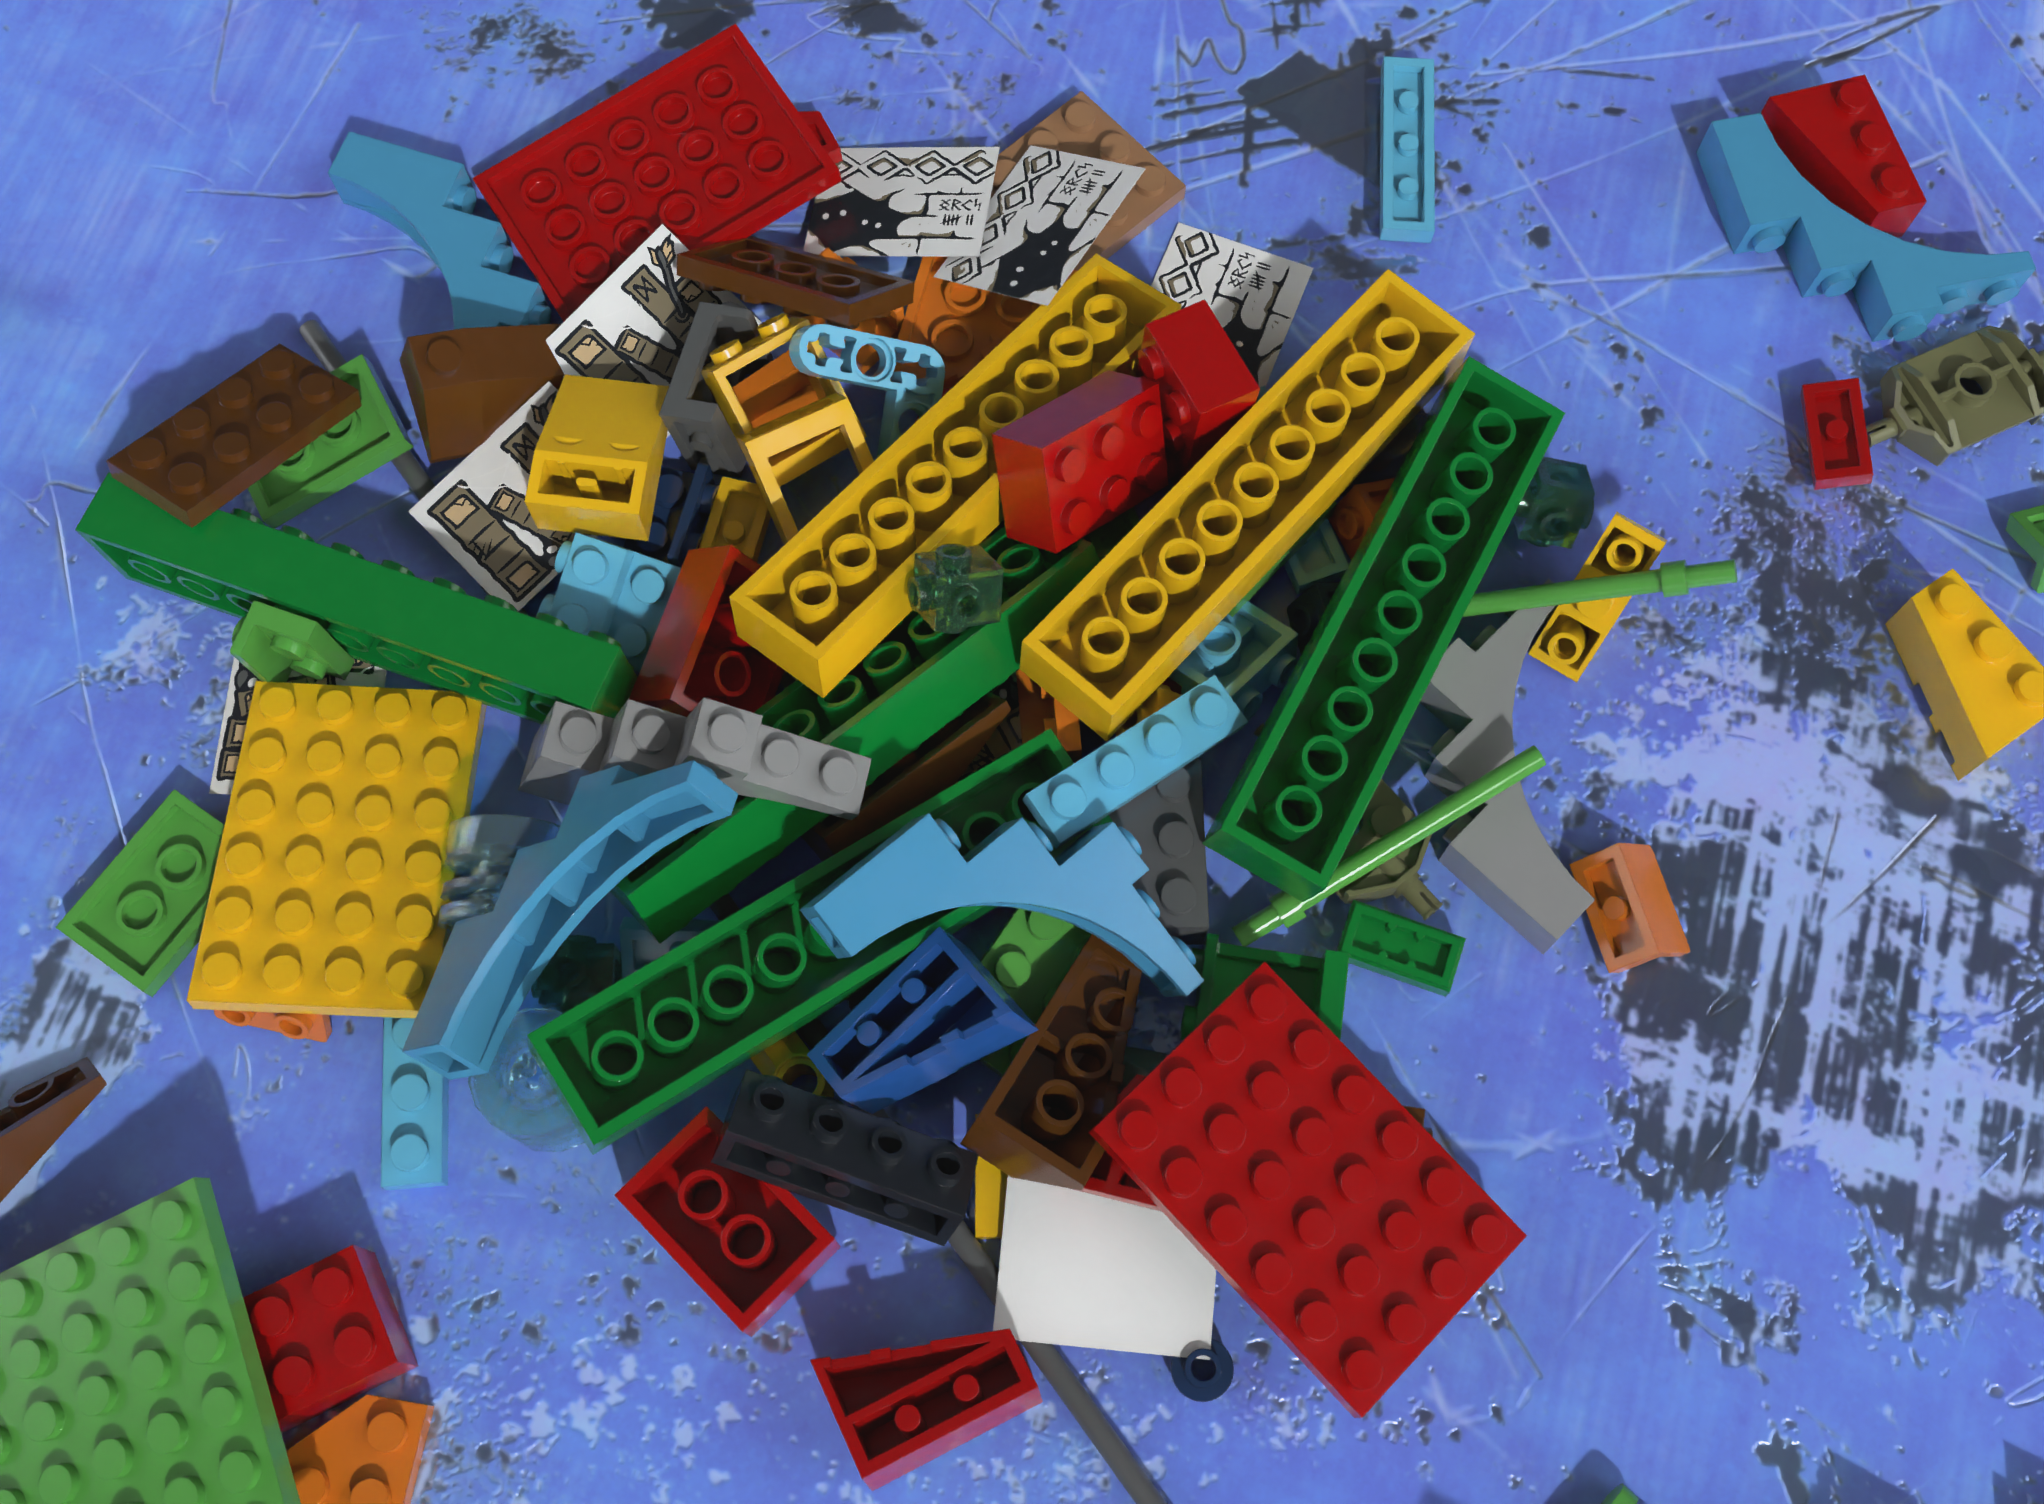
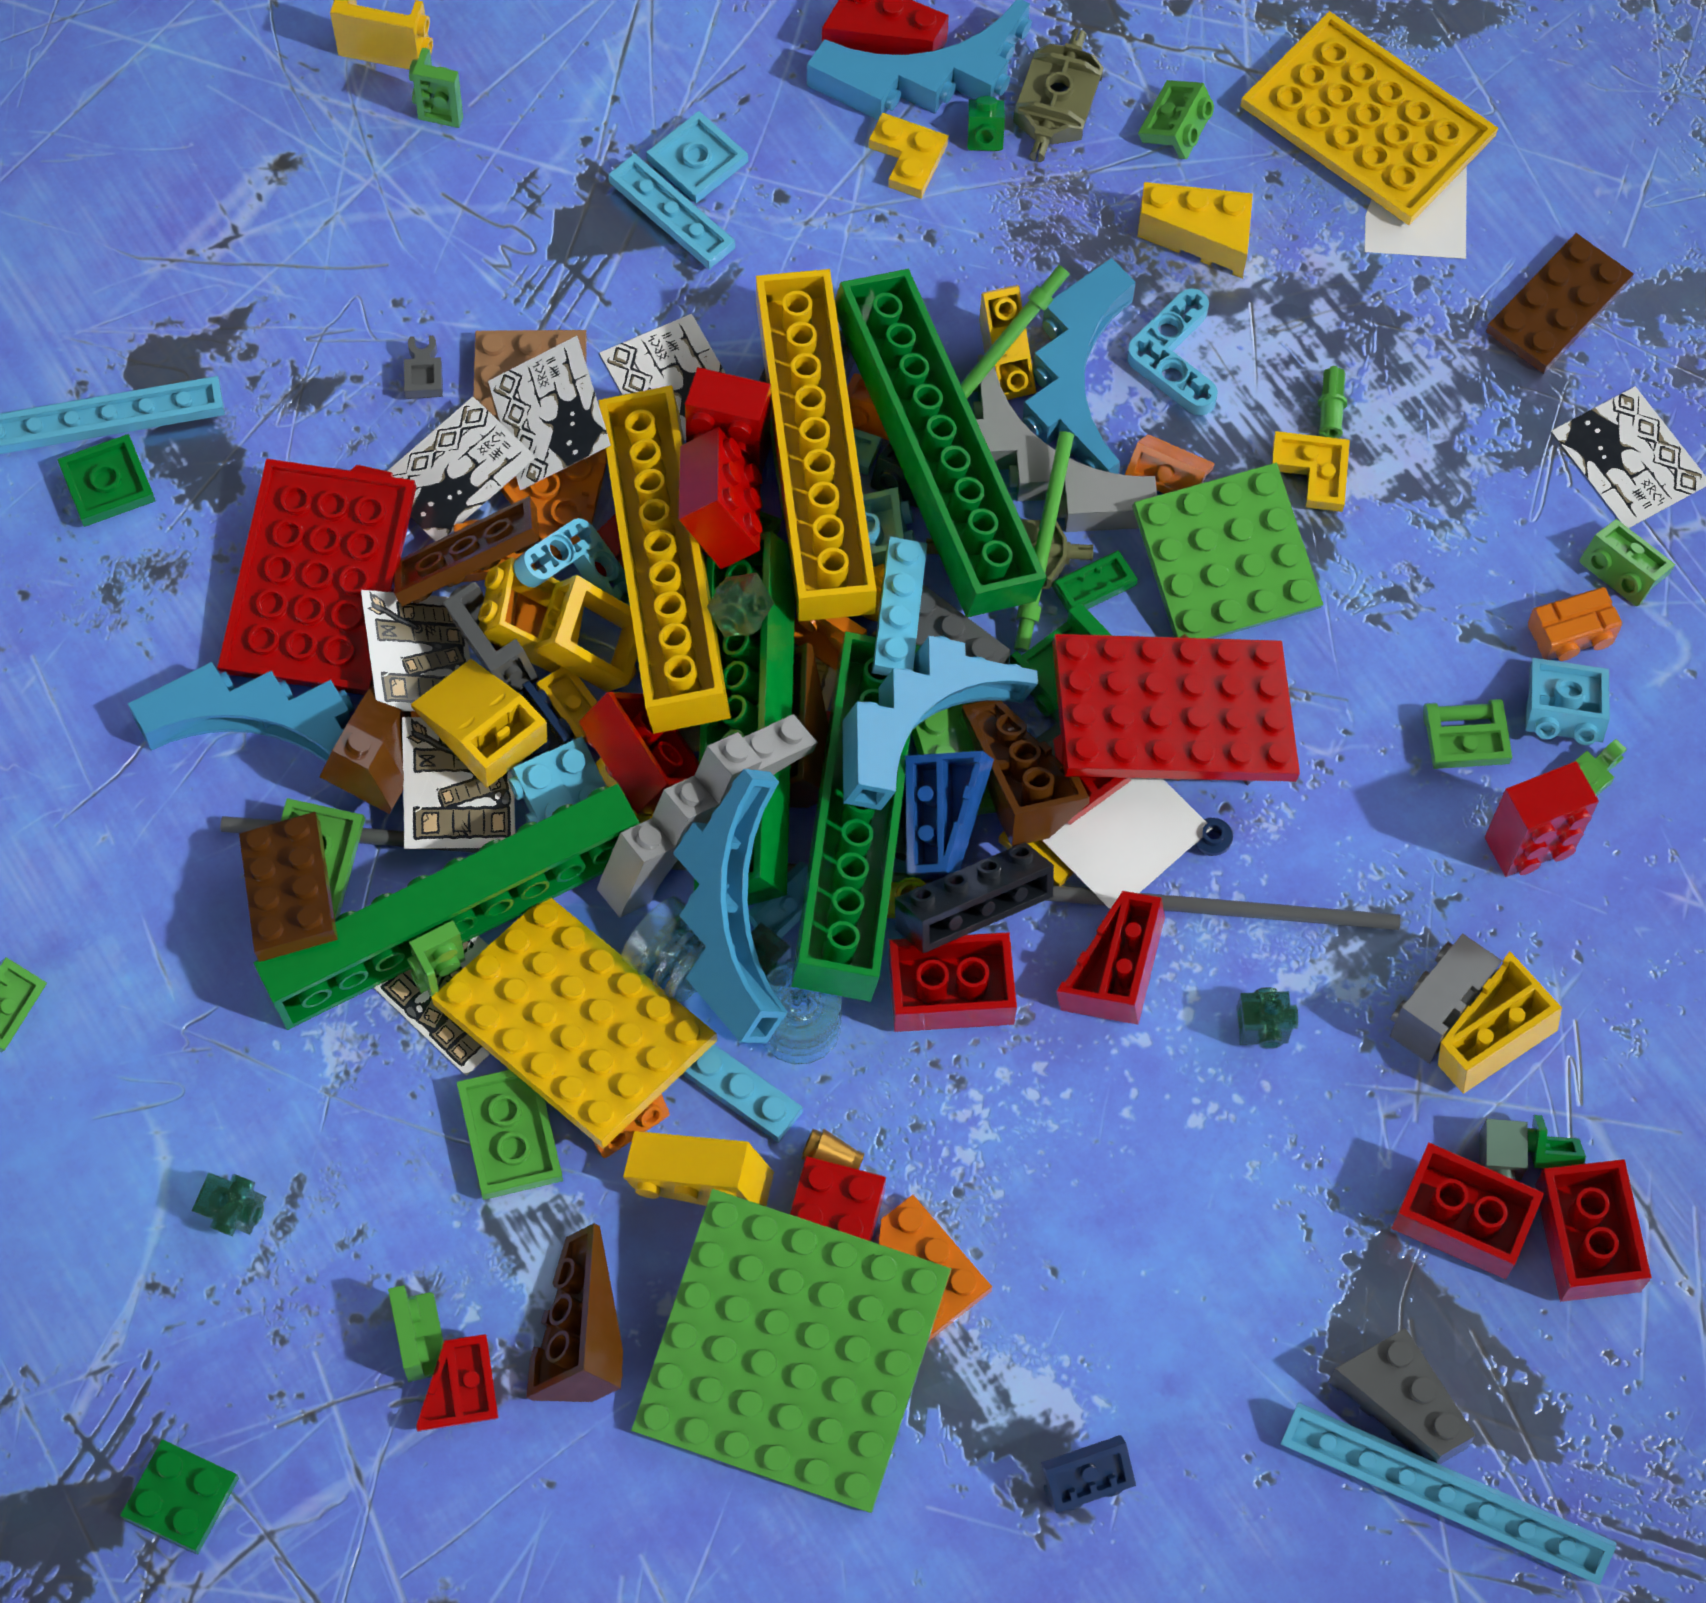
camera: 50 degrees left, 5 degrees down
brick [1513,457,1595,549] -> none
red plate [1800,378,1873,490] -> none
none -> dark grey plate [404,335,443,399]
none -> yellow wedge [623,1131,774,1206]
none -> medium azure plate [646,111,748,203]
none -> pearl gold cone [801,1129,865,1170]
none -> yellow plate [869,112,949,199]
none -> green bracket [967,96,1005,151]
none -> dark azure arch [1022,258,1136,474]
none -> medium azure beam [1127,288,1218,416]
none -> bright green plate [1132,463,1324,639]
none -> yellow plate [1271,431,1350,512]
none -> bright green axle [1318,366,1348,438]

